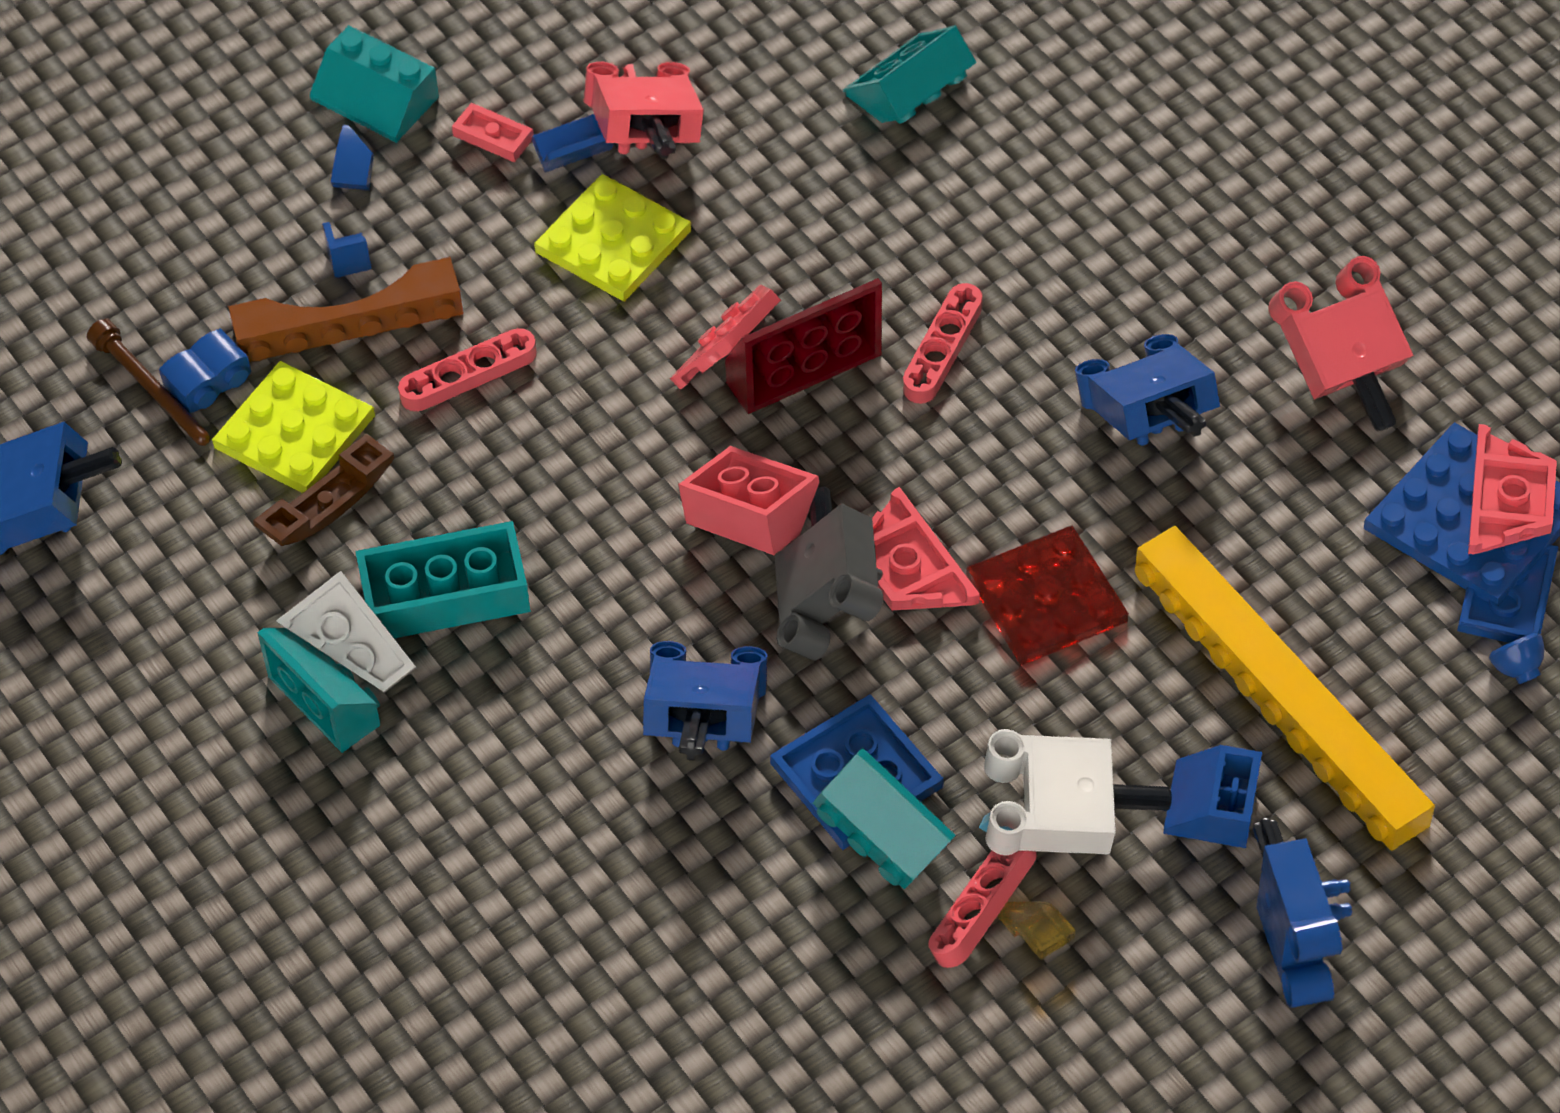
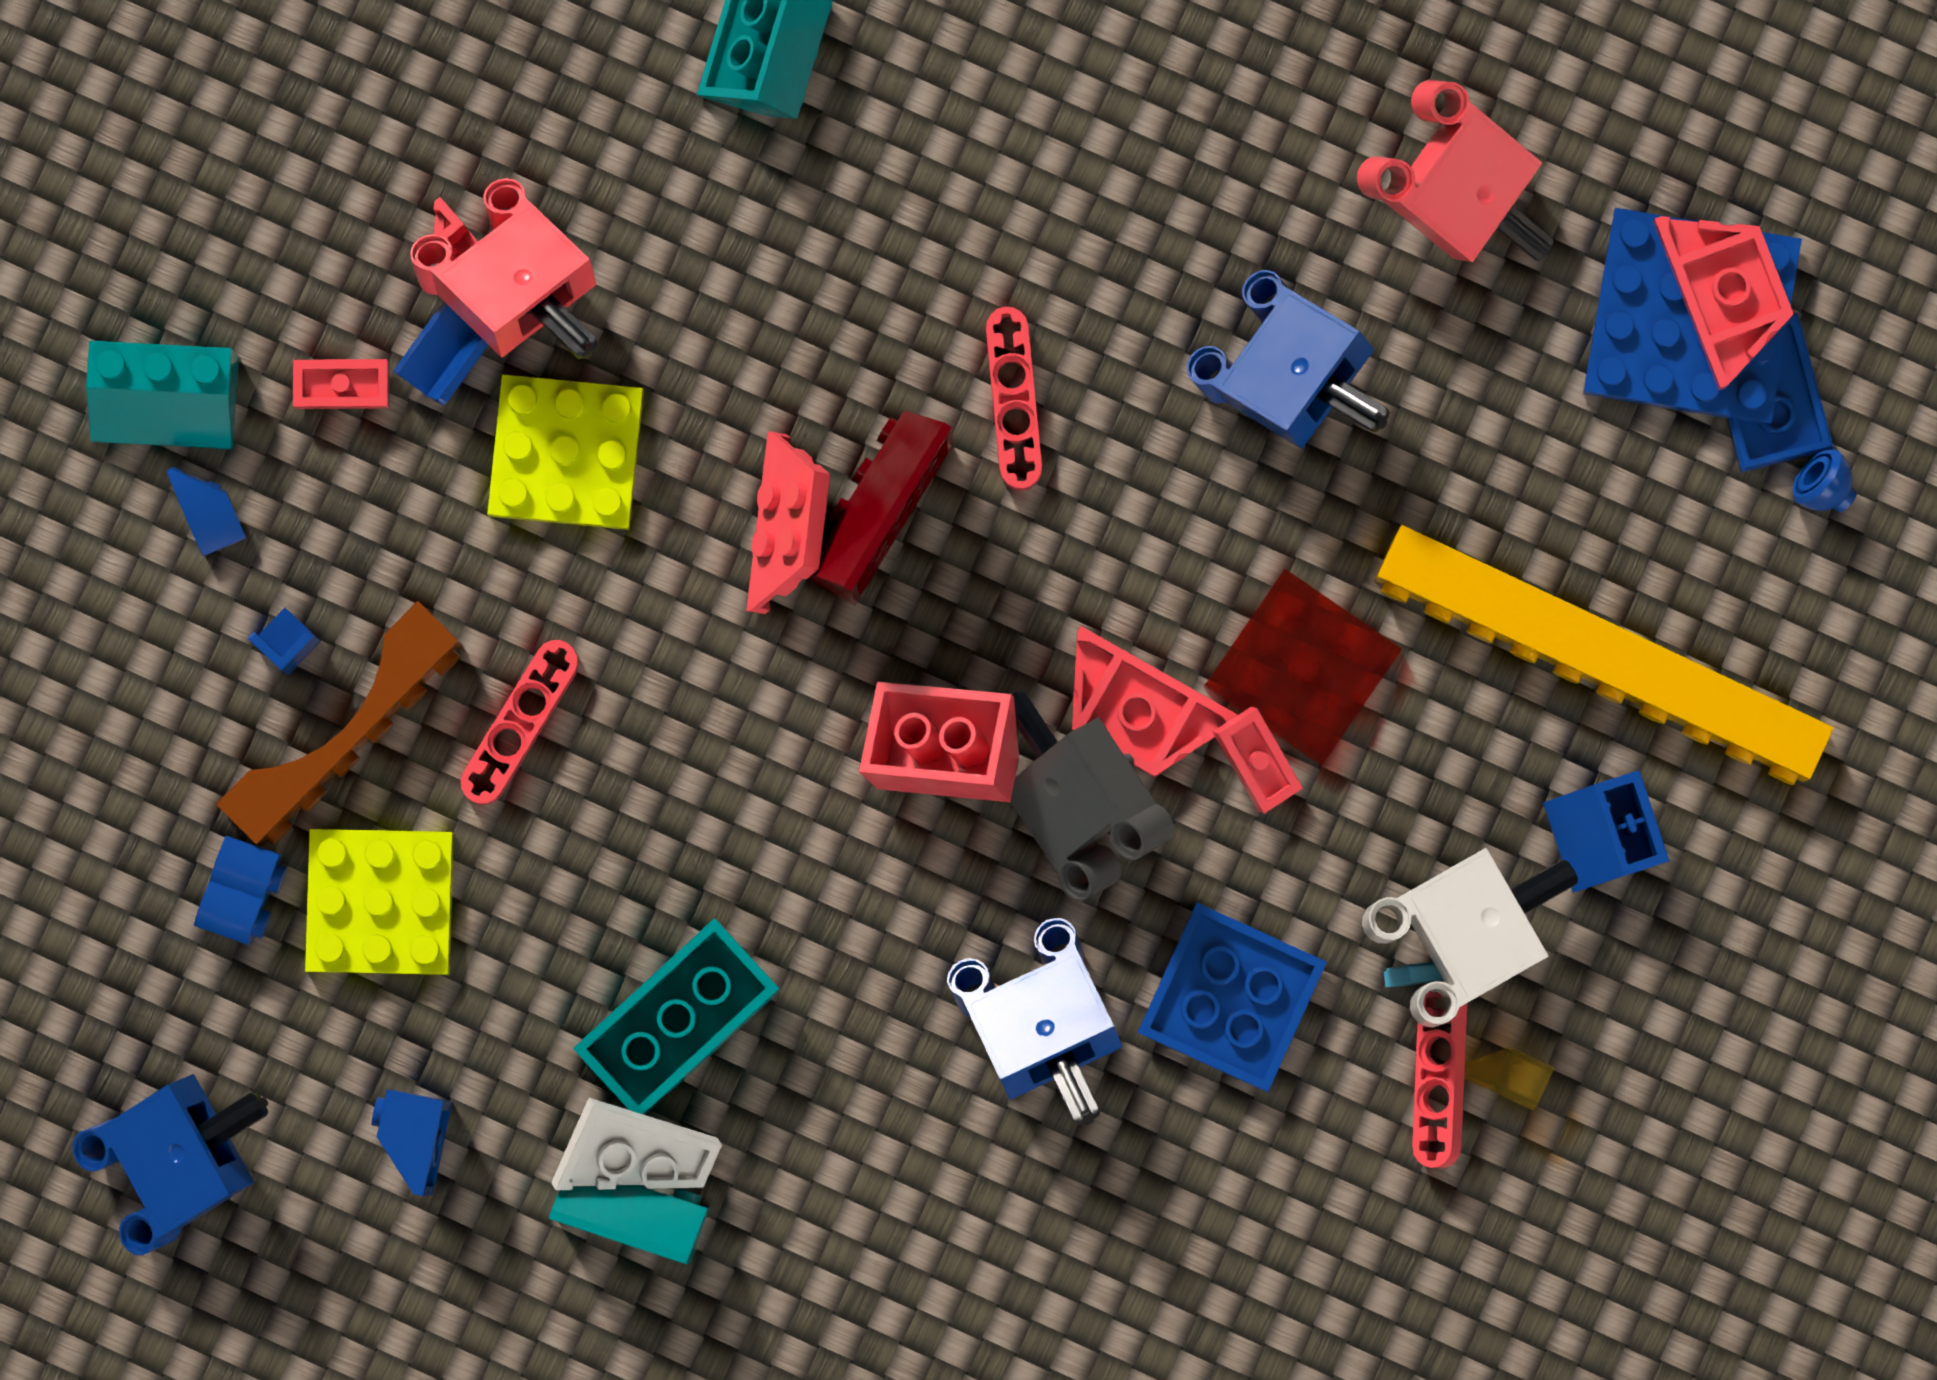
camera: 30 degrees left, 30 degrees up
reddish brown piece [87,318,210,446] -> none
reddish brown slope [253,434,394,546] -> none
teal slope [812,747,956,889] -> none
blue piece [1253,817,1352,1008] -> none
none -> blue slope [371,1089,453,1196]
none -> coral plate [1212,707,1303,814]

